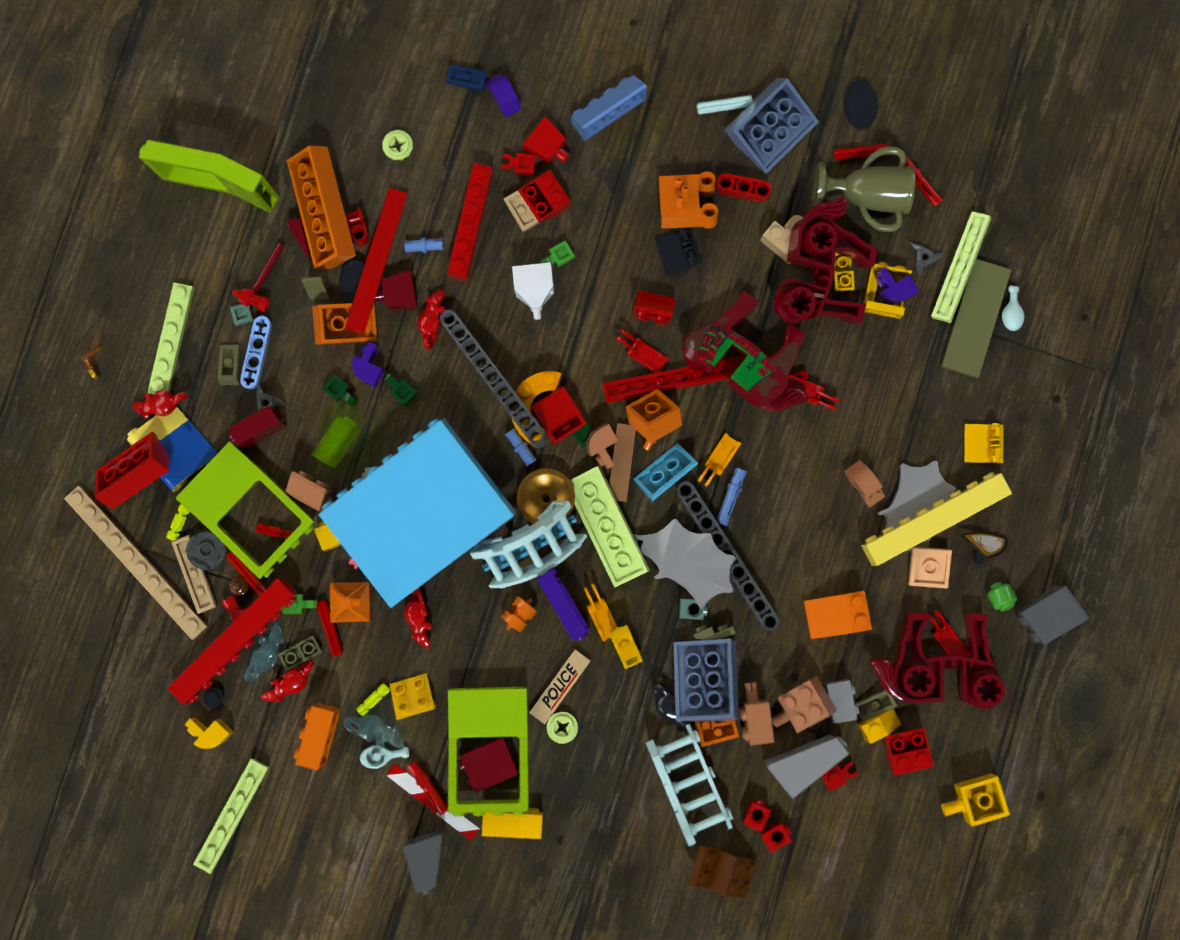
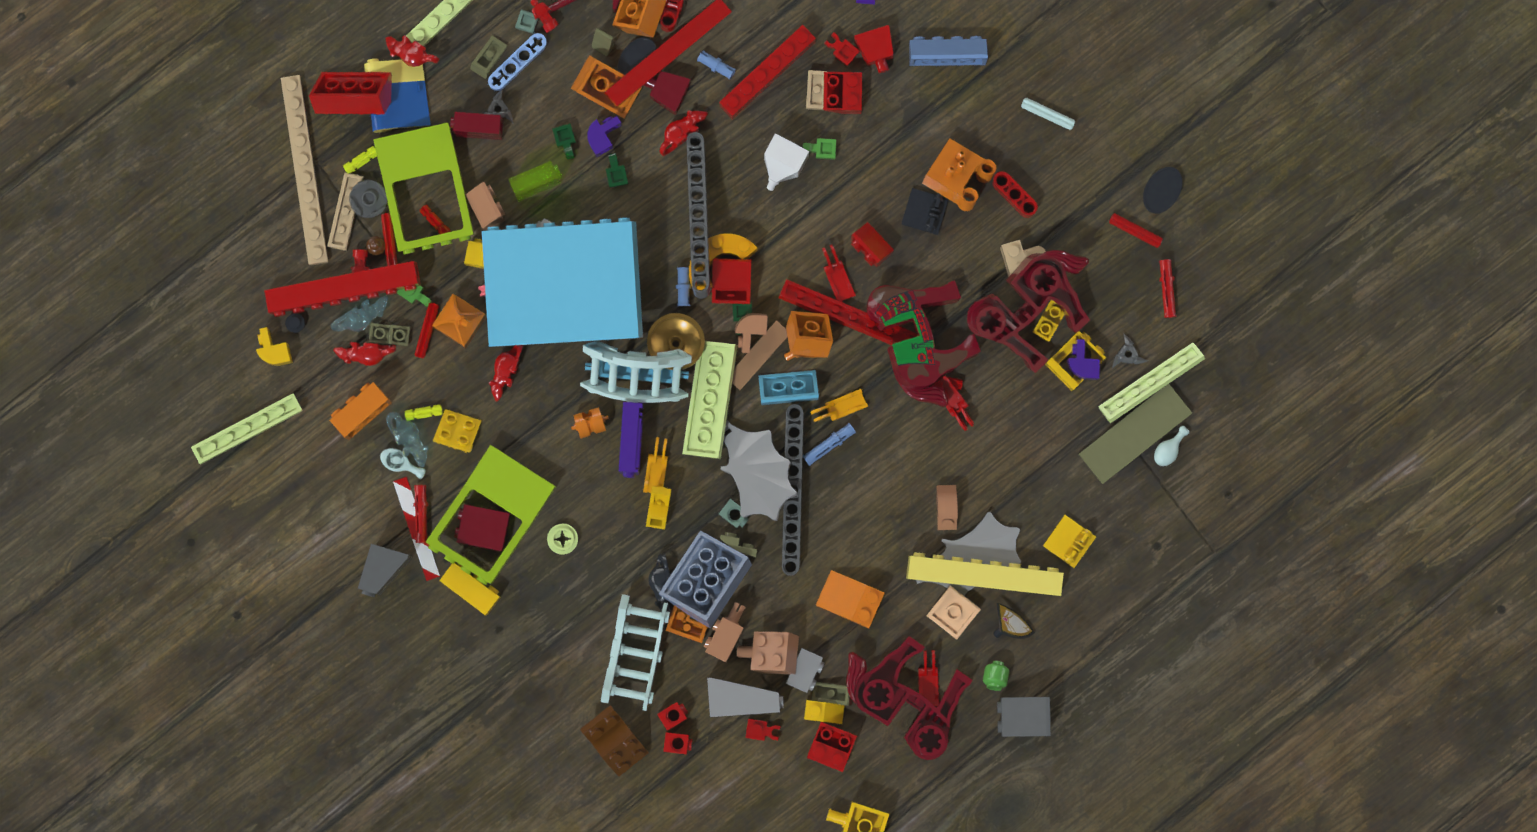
camera: 30 degrees right, 0 degrees up
tan tile [529,649,591,724] -> none
sand blue slope [724,78,819,174] -> none
olive piece [812,147,915,232] -> none

